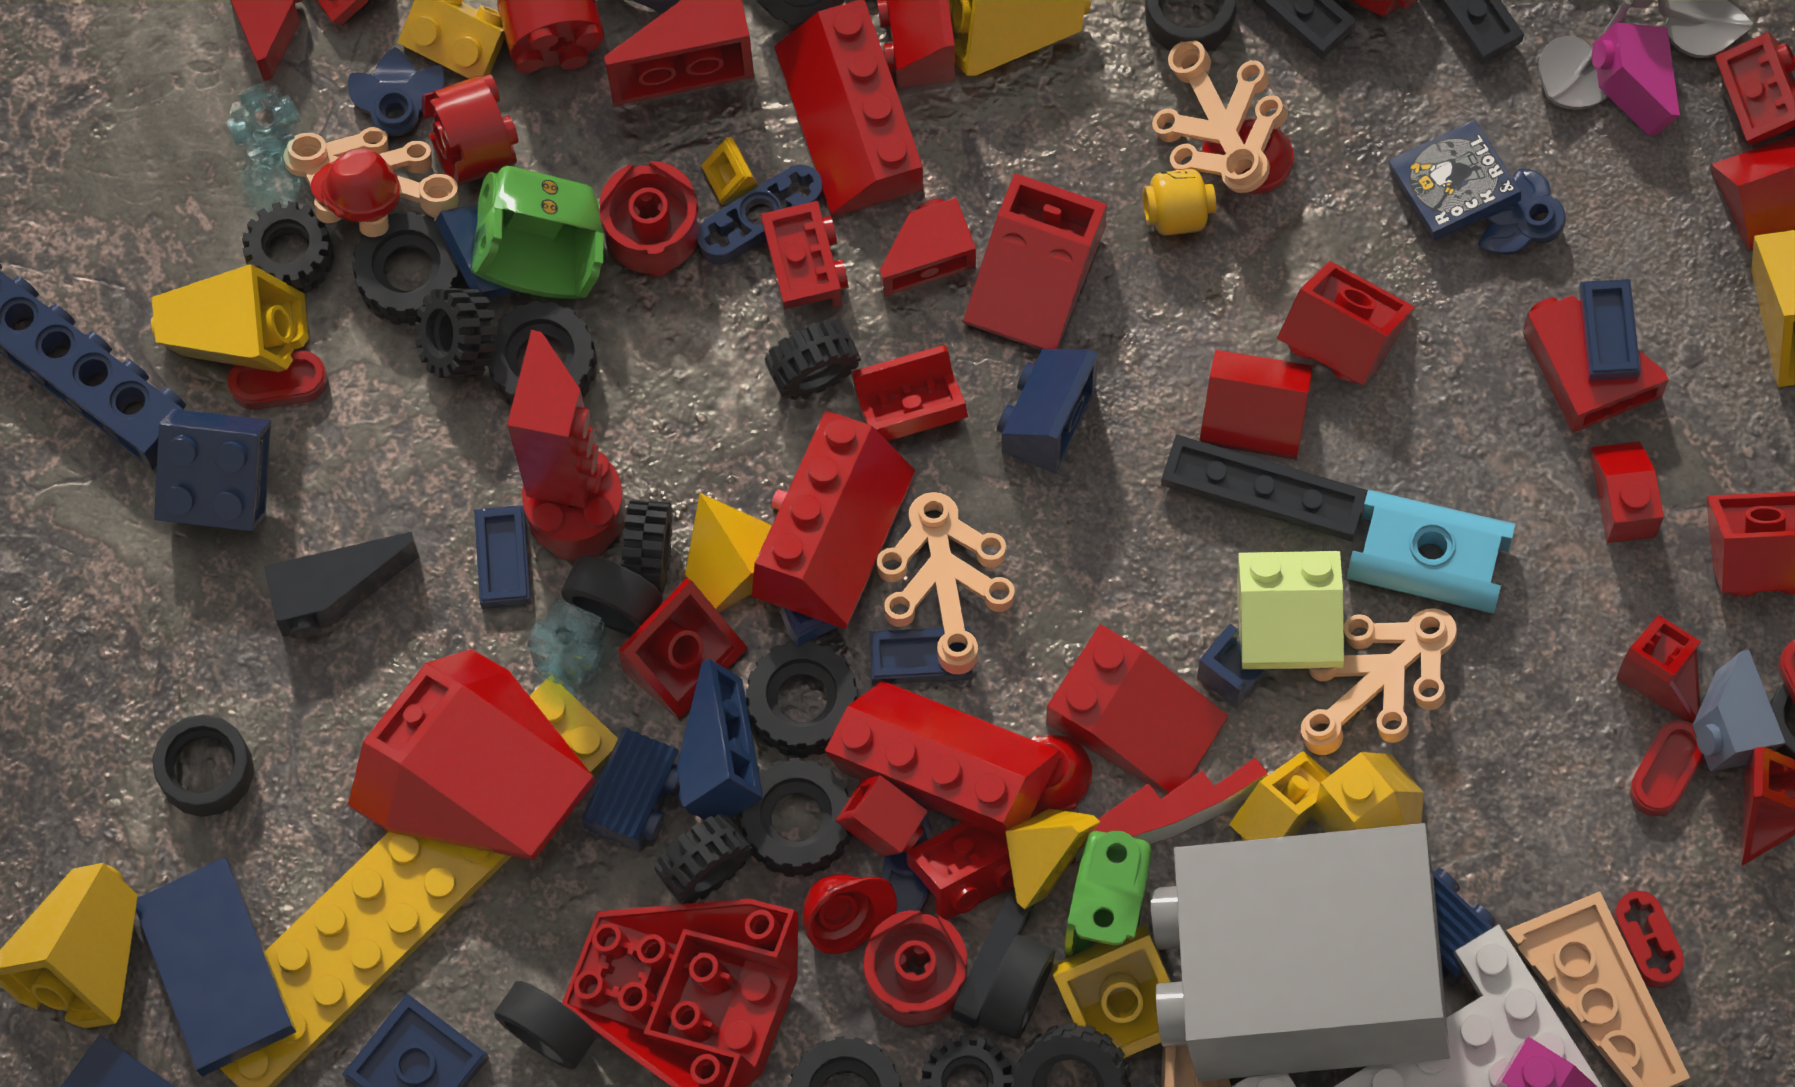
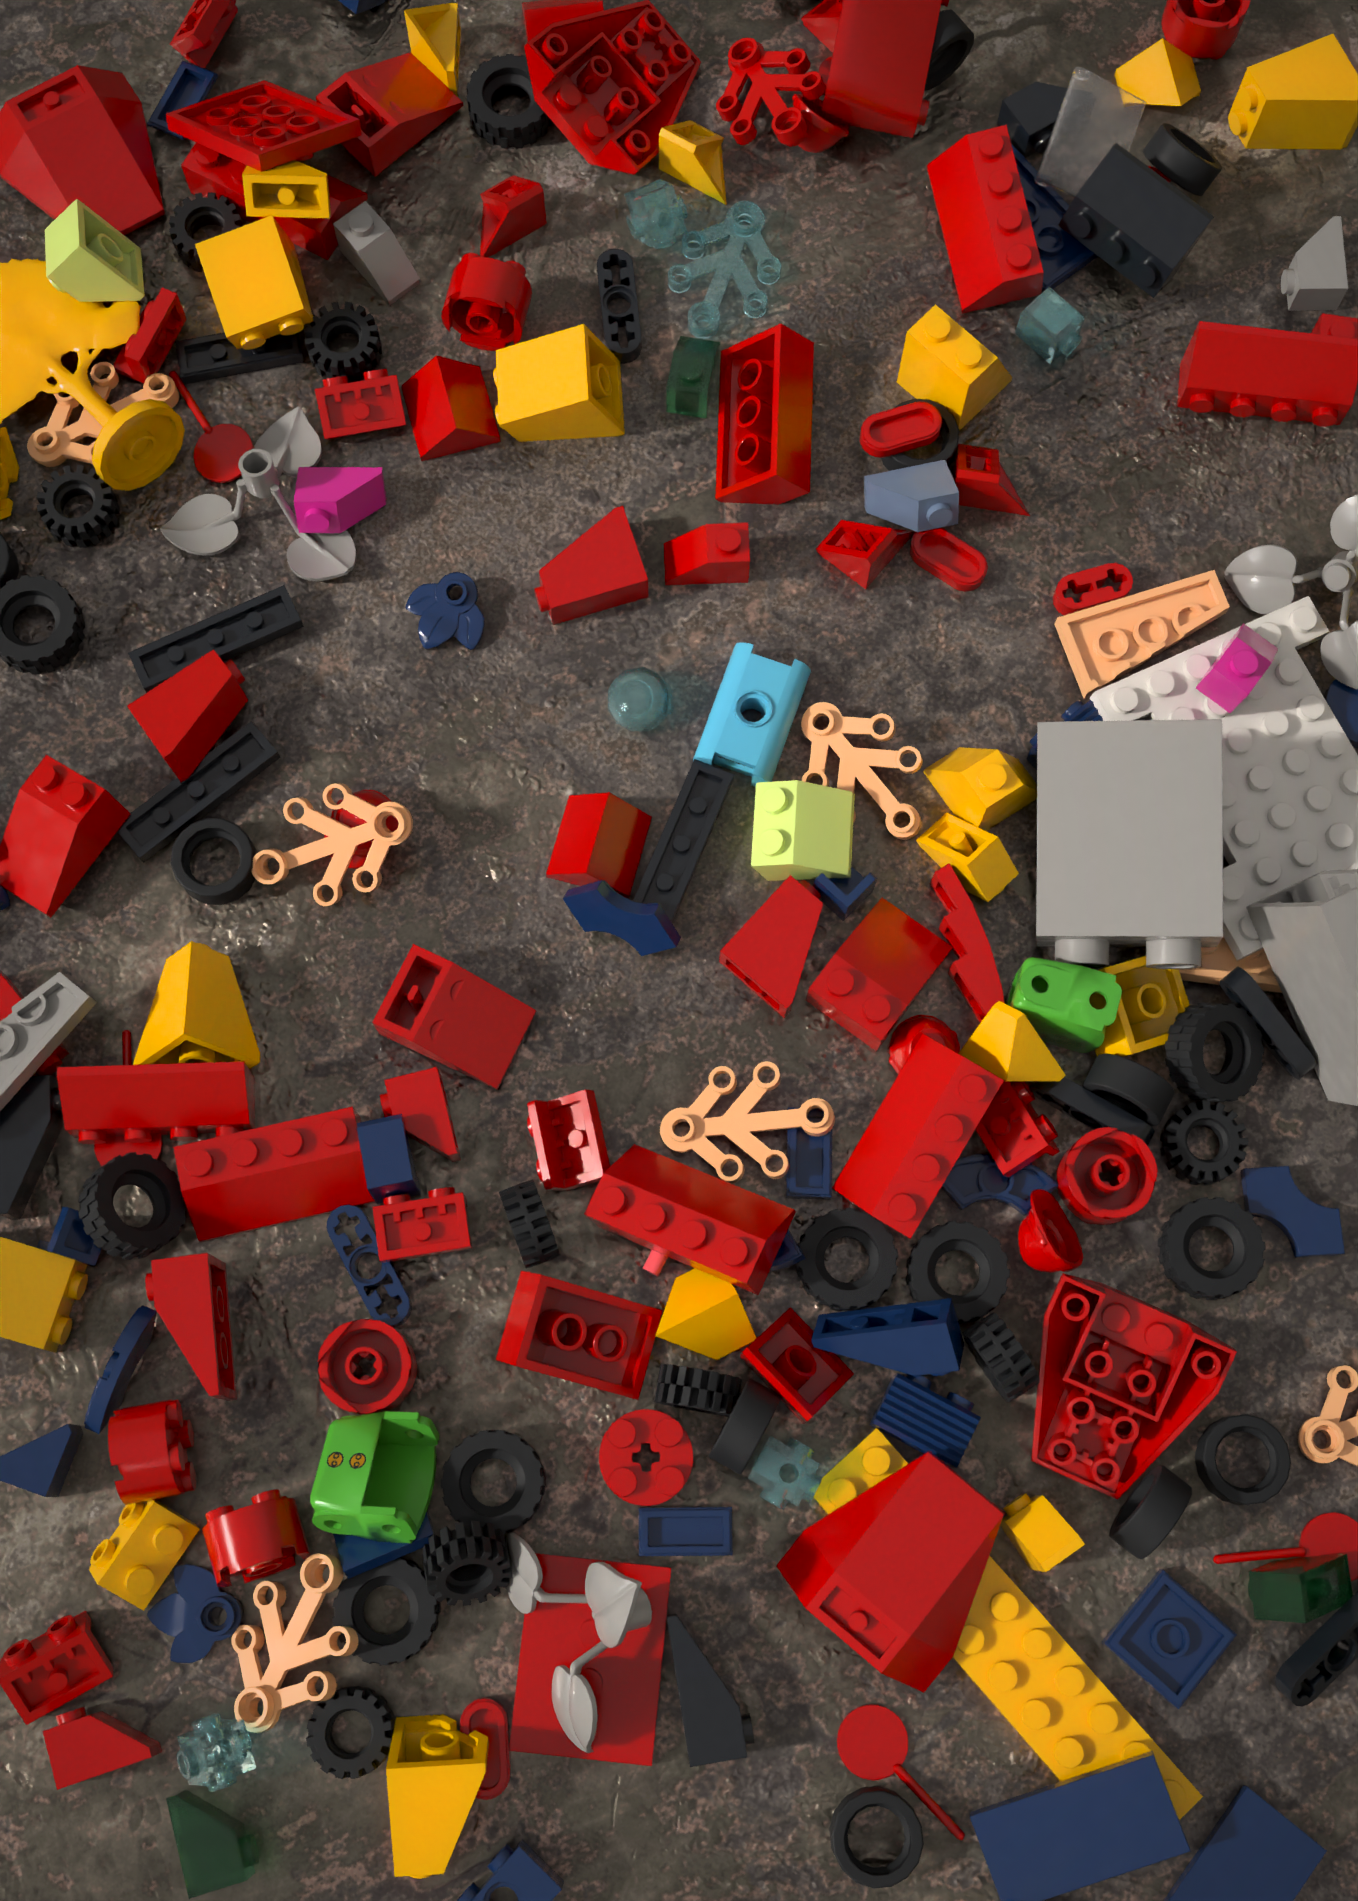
camera: 90 degrees left, 5 degrees up
dark blue piece [154,409,271,531] -> none
red hat [310,149,402,222] -> none
red slope [507,330,603,508] -> none
yellow slope [701,137,759,205] -> none
red brick [835,775,928,857] -> none
dark blue slope [997,349,1098,474] -> none
yellow head [1142,169,1216,236] -> none
red slope [1277,261,1415,385] -> none
tile [1389,120,1521,241] -> none
dark blue tile [1579,279,1641,381] -> none
none -> clear green slope [166,1789,259,1899]
none -> dark blue slope [357,1114,421,1204]
none -> red slope [496,1271,663,1400]
none -> light grey plant [506,1532,652,1753]
none -> red plate [509,1553,671,1766]
none -> dark blue tile [563,880,681,956]
none -> clear light blue hair [608,667,674,731]
none -> red slope [719,875,823,1018]
none -> red piece [837,1704,965,1840]
none -> yellow slope [1000,1493,1085,1572]

